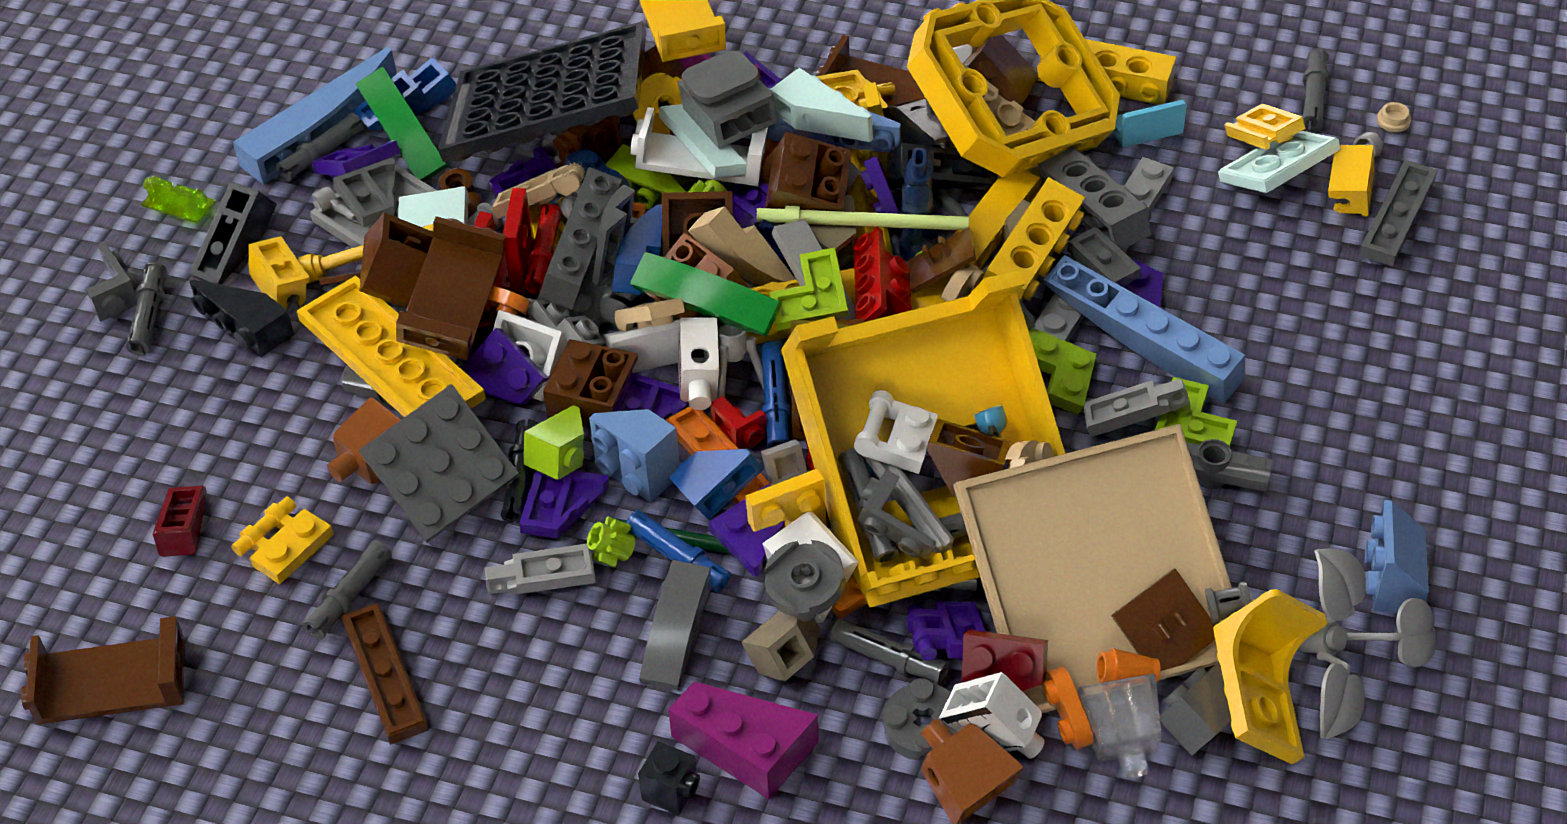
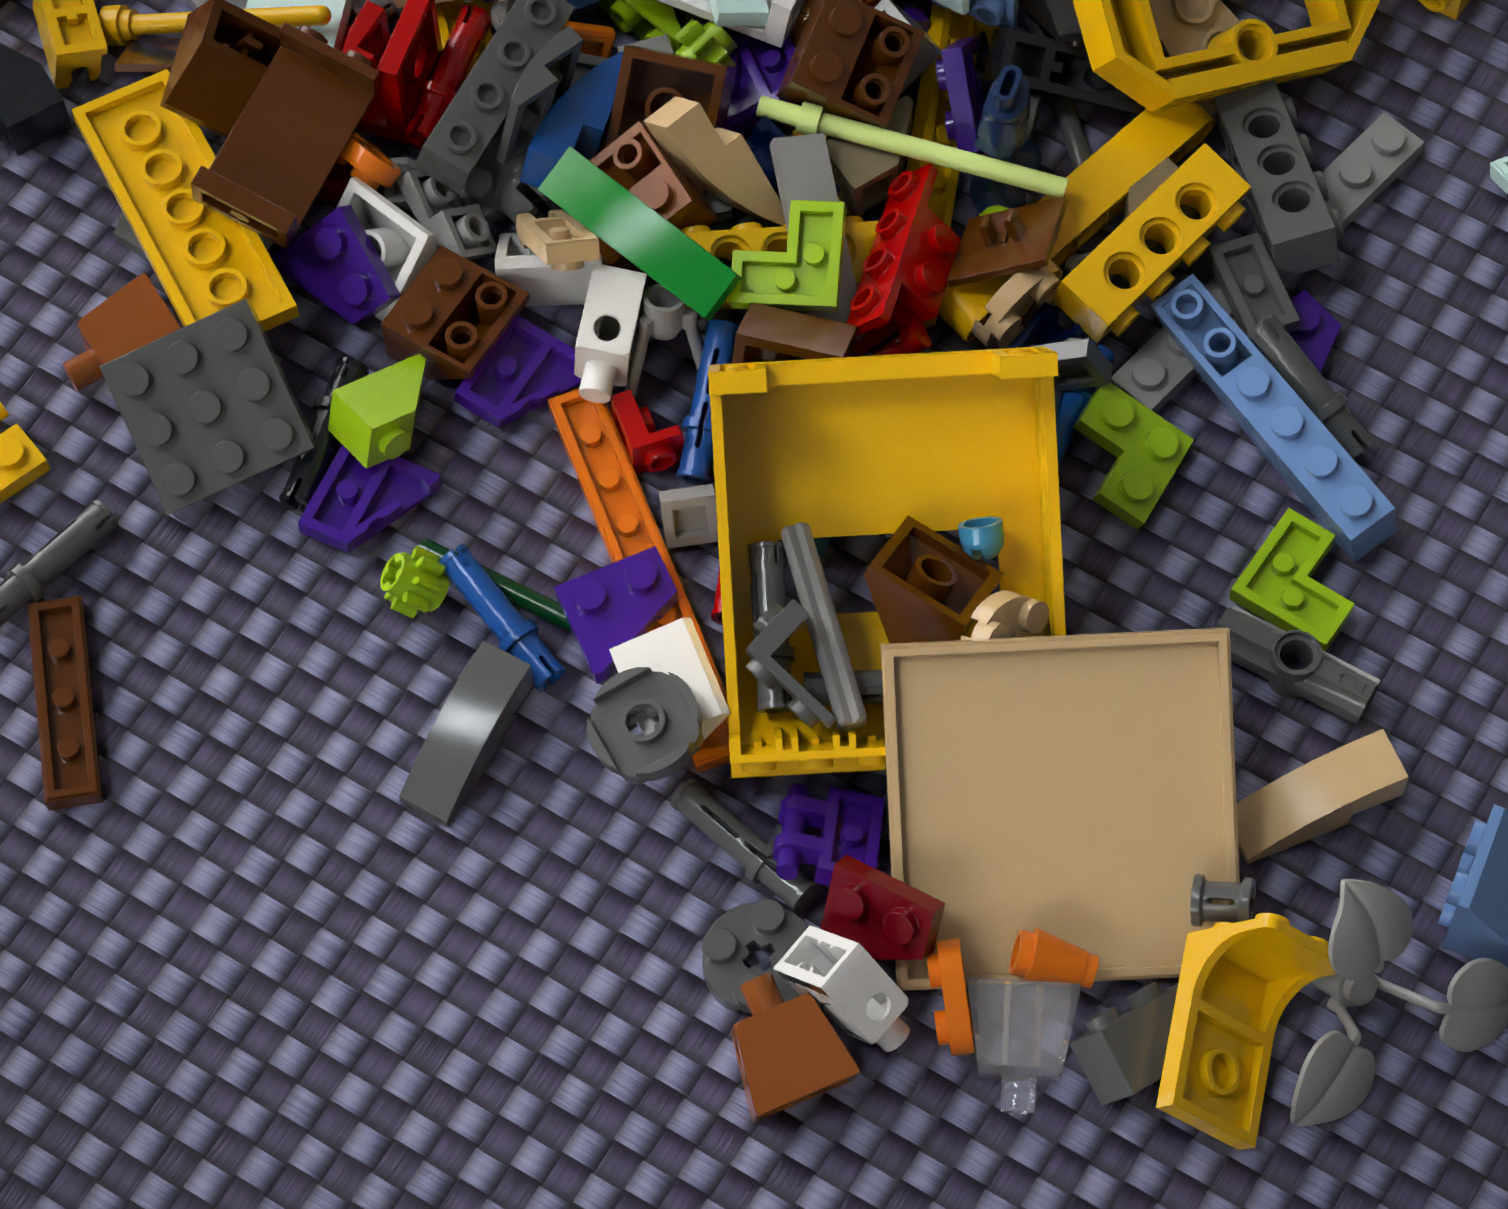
camera: 15 degrees right, 15 degrees up
light grey hinge [485,544,596,594] -> none
medium blue slope [589,409,680,503] -> none
black brick [638,741,700,816] -> none
magenta wedge [668,681,819,799] -> none
blue slope [669,449,764,520] -> none
dark tan slope [741,611,820,681] -> none
yellow plate [745,469,827,532] -> none
white plate [854,390,938,474] -> none
light grey hinge [1083,379,1190,437] -> none
reddish brown piece [1111,568,1216,682] -> none
medium azure panel [1112,100,1187,148] -> none
none -> tan slope [1237,729,1409,864]
none -> dark grey pin [1246,313,1375,458]

